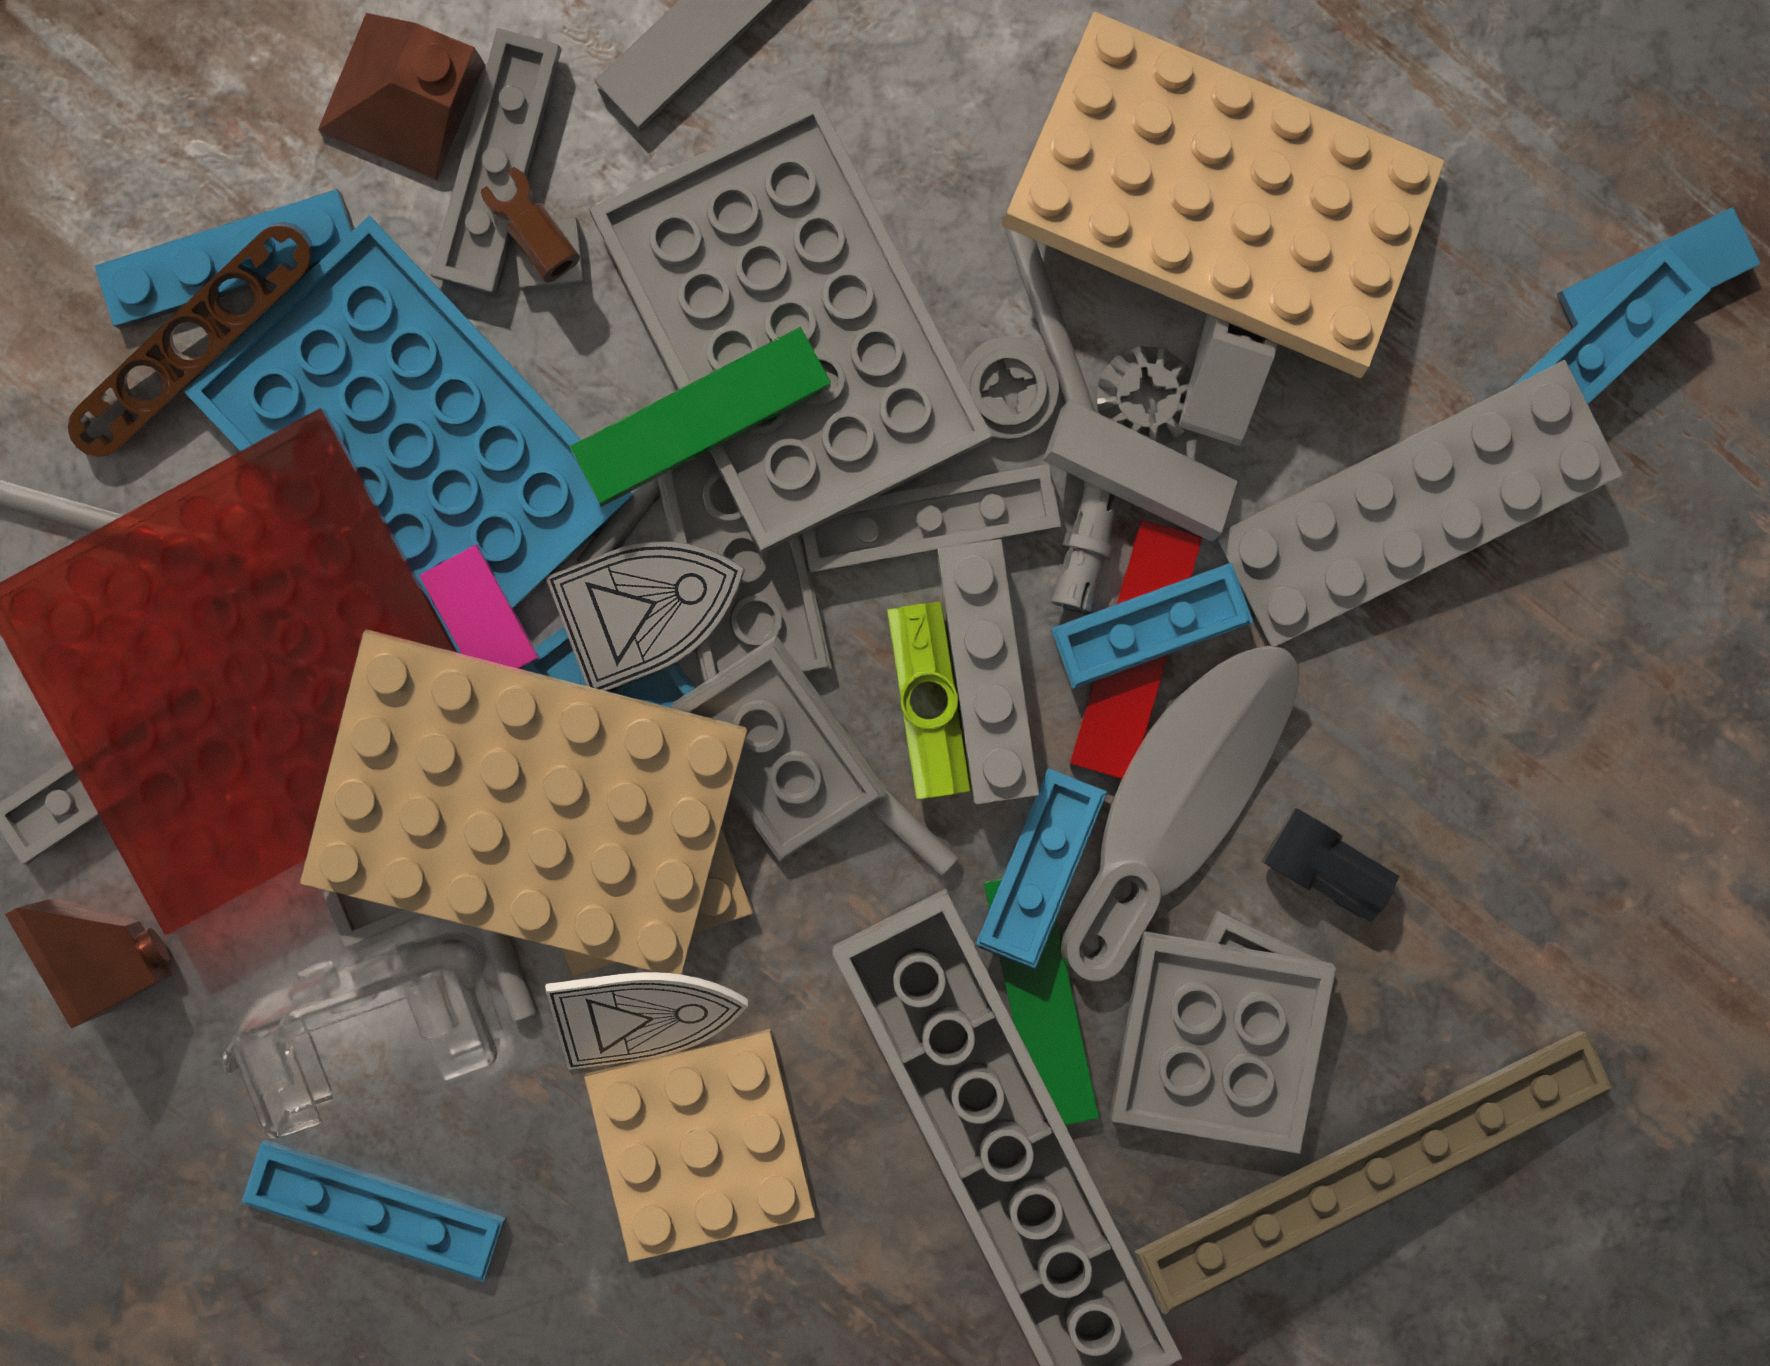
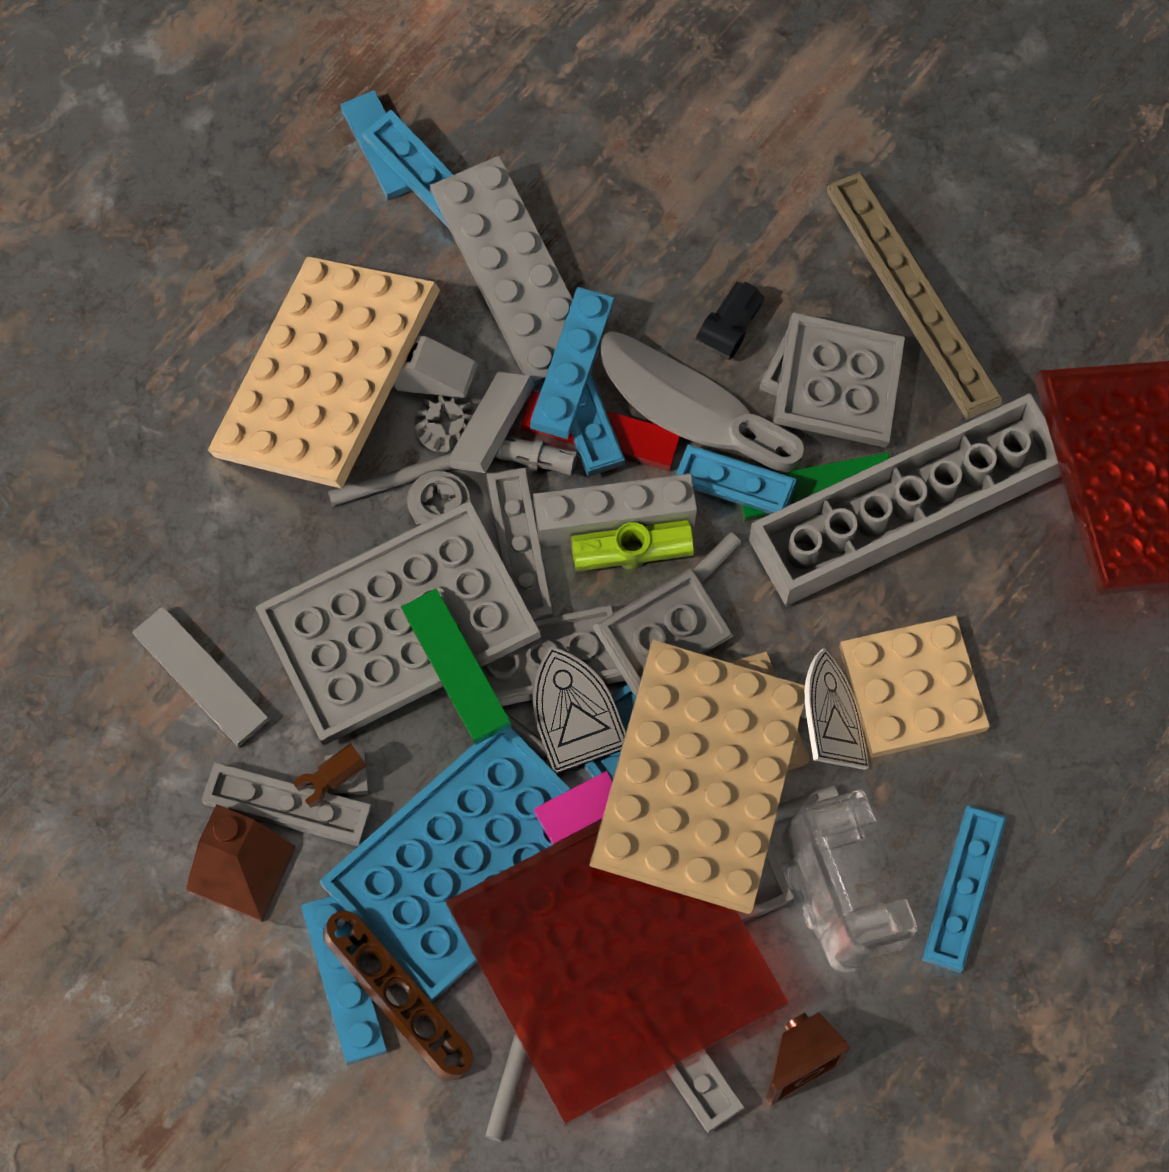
camera: 90 degrees left, 20 degrees down
none -> dark azure plate [530,287,614,439]

